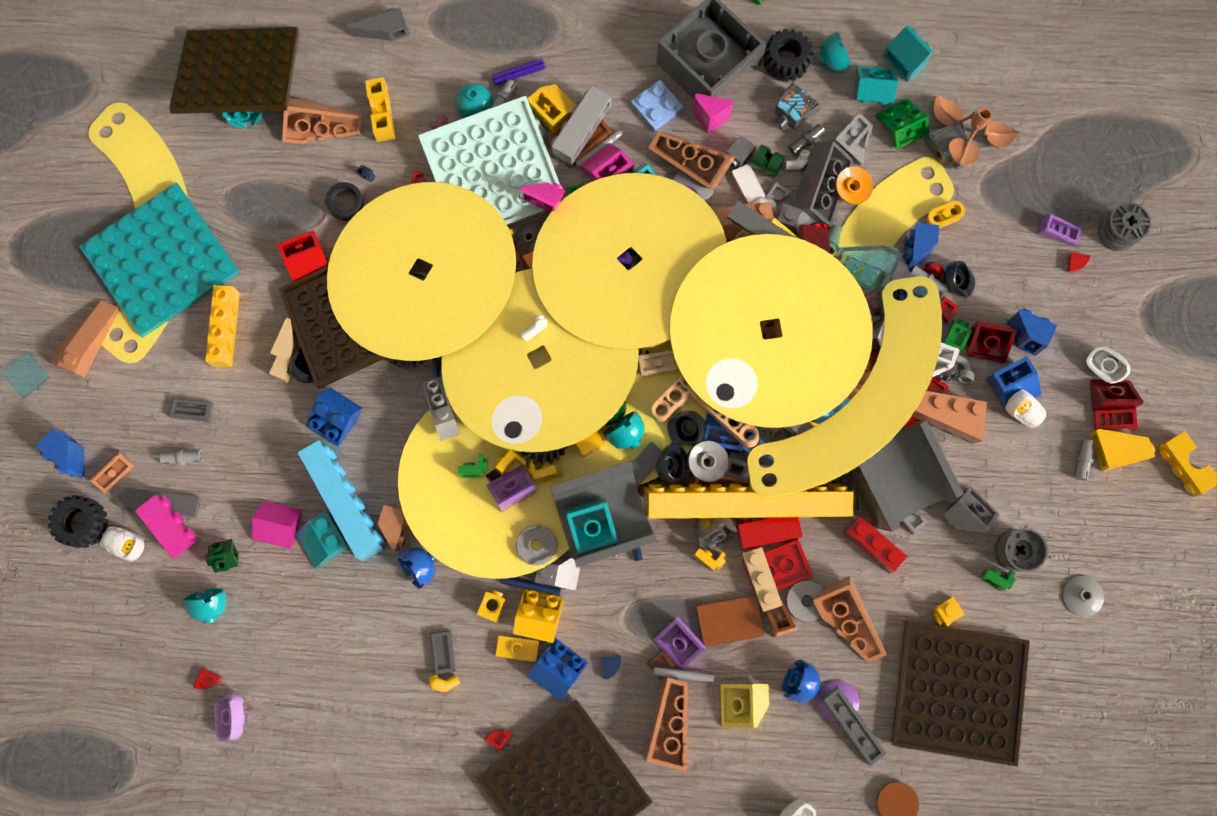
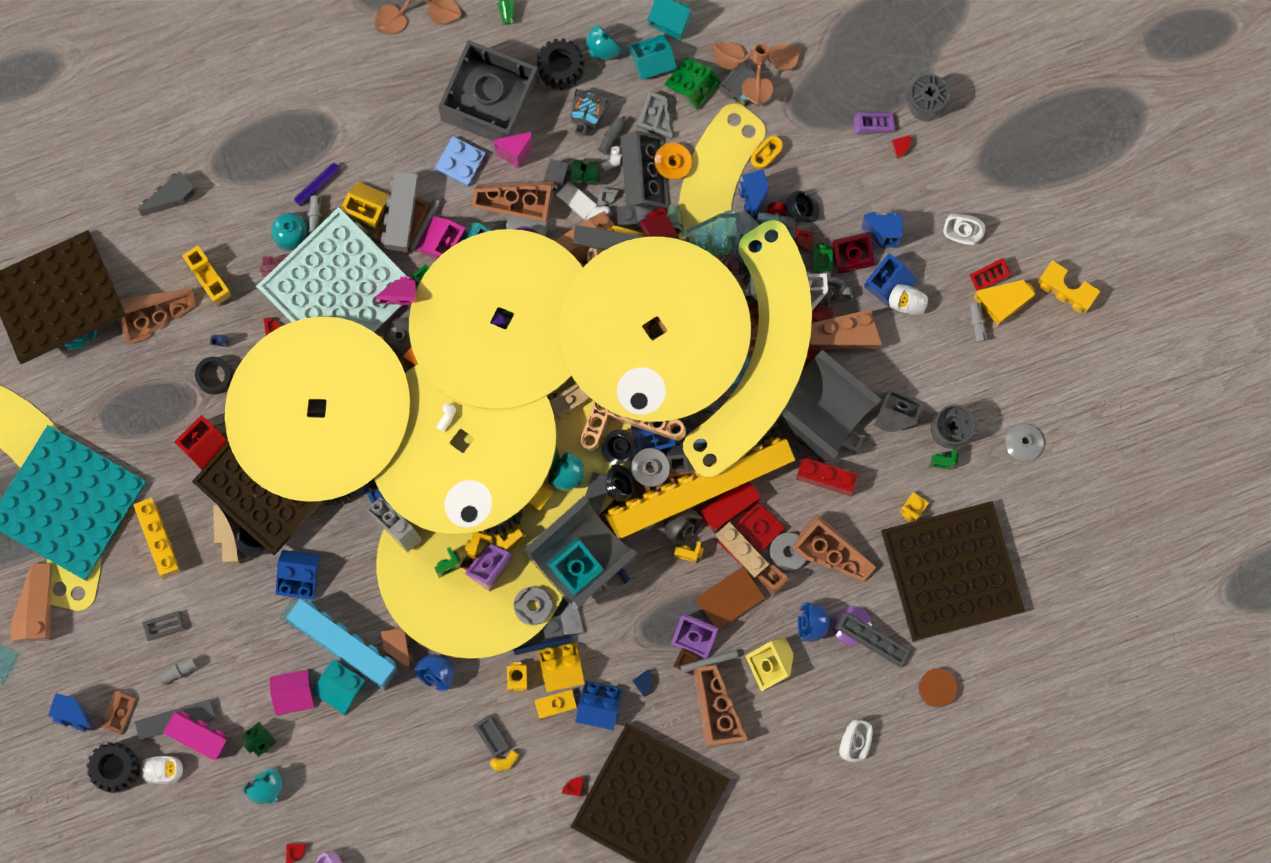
camera: 25 degrees left, 0 degrees up
dark red slope [1090,380,1143,410] -> none

